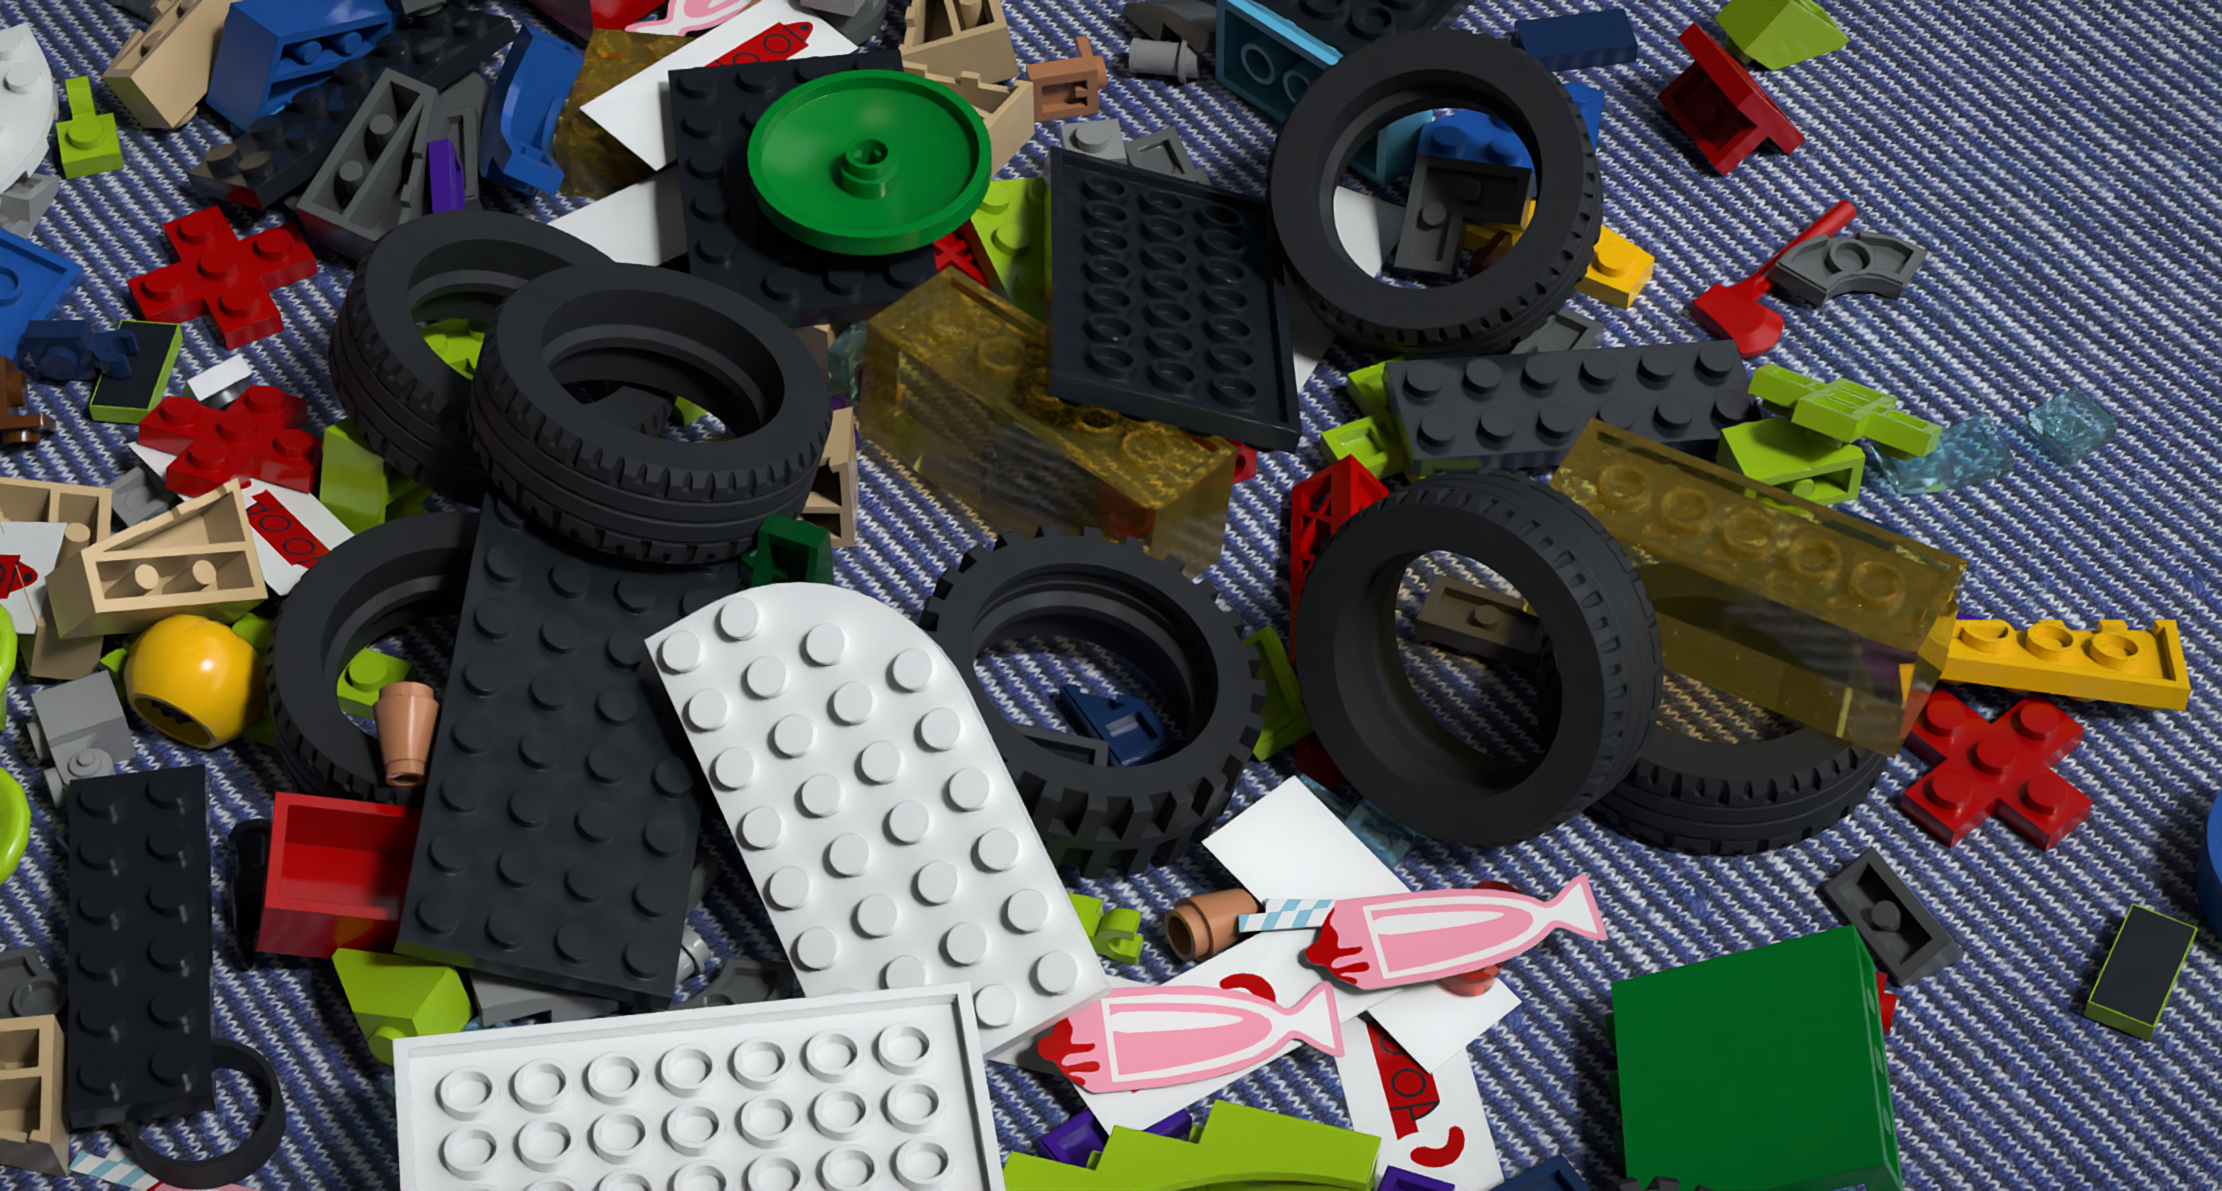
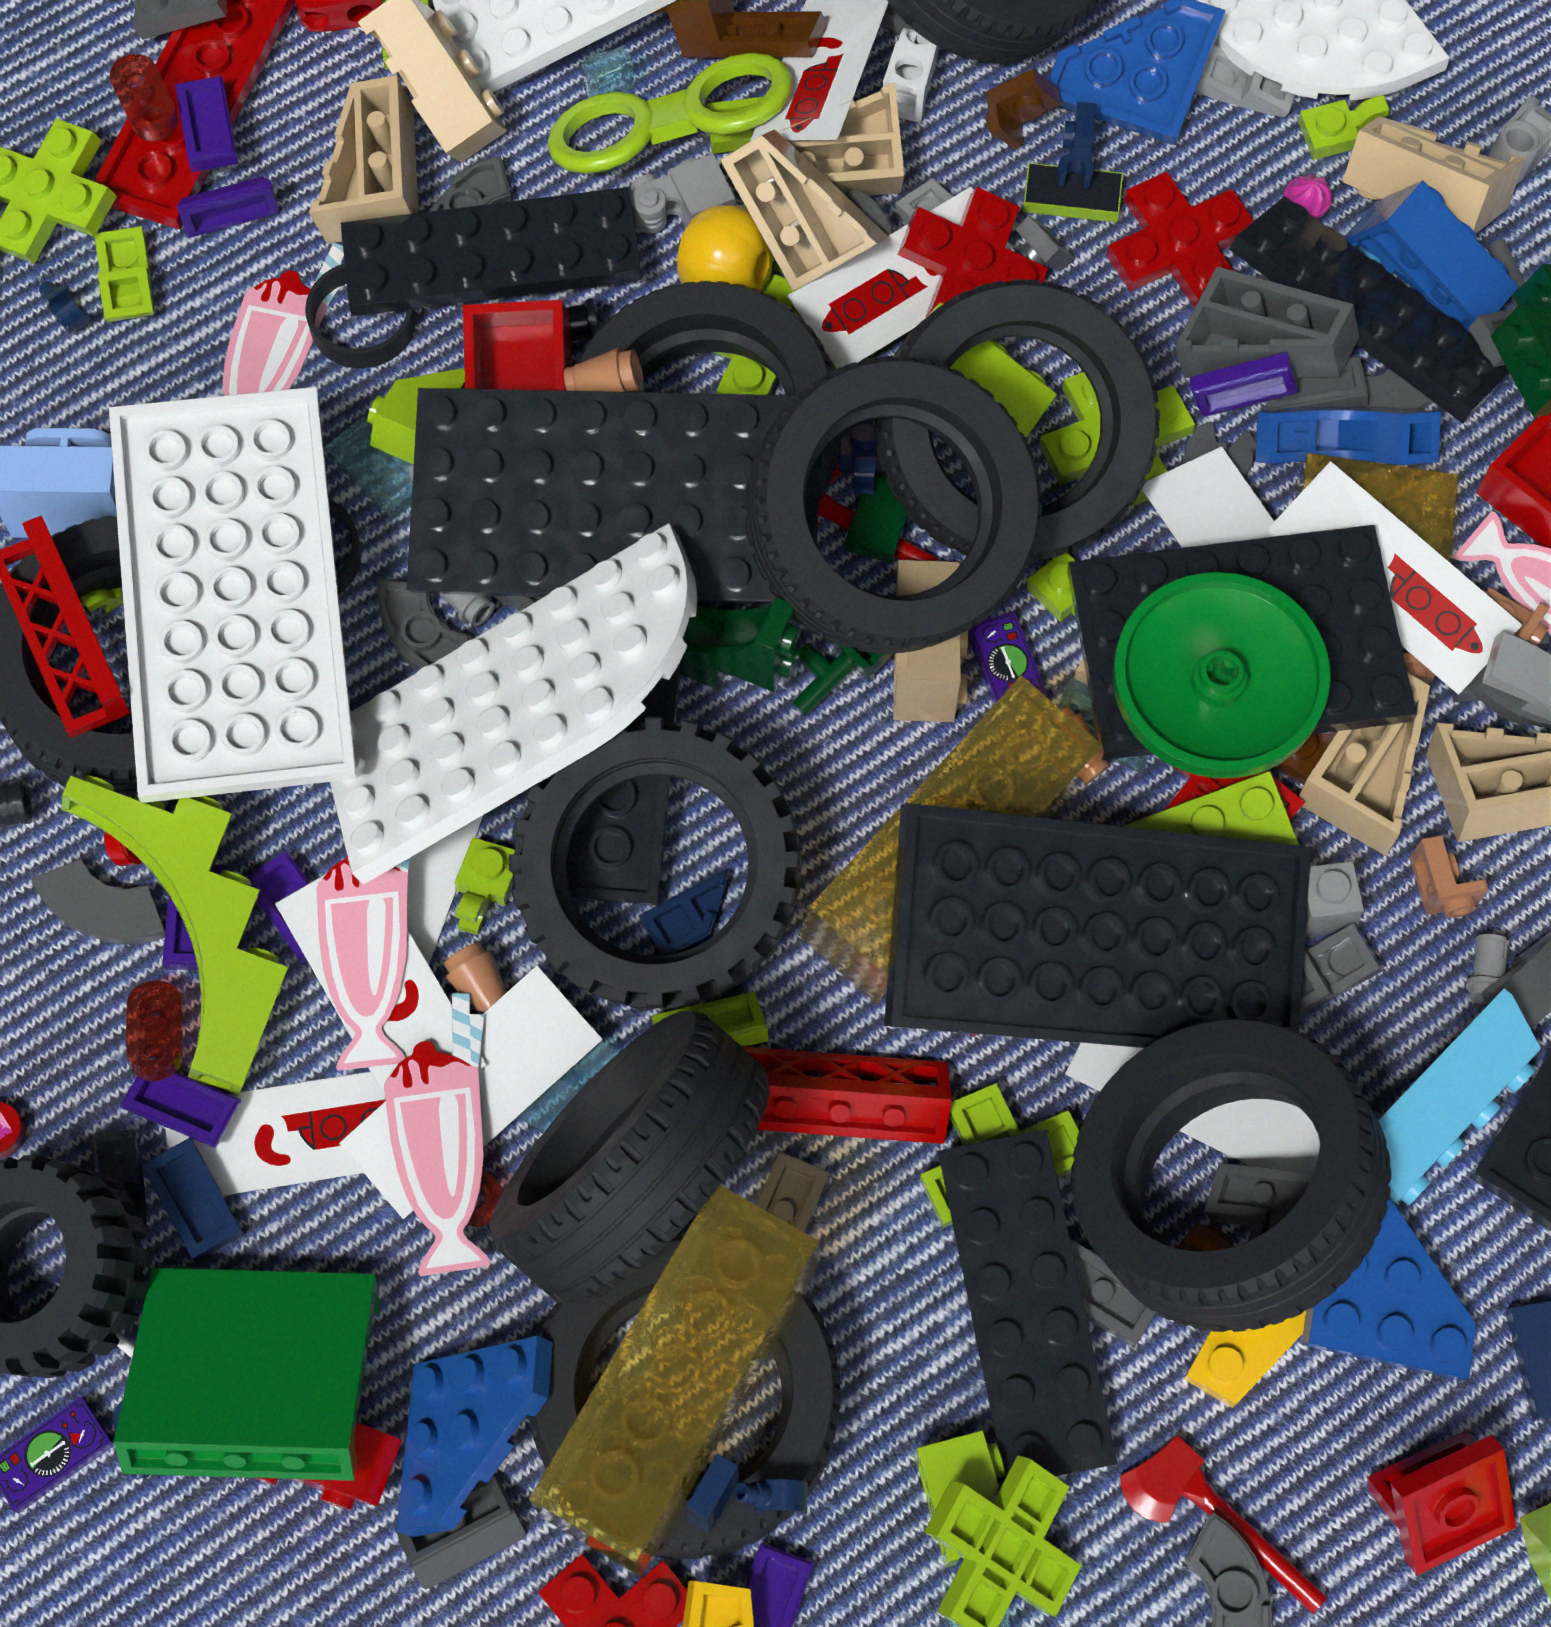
camera: 90 degrees right, 20 degrees up
none -> blue plate [396,1336,553,1537]
none -> dark pink plate [1283,173,1332,220]

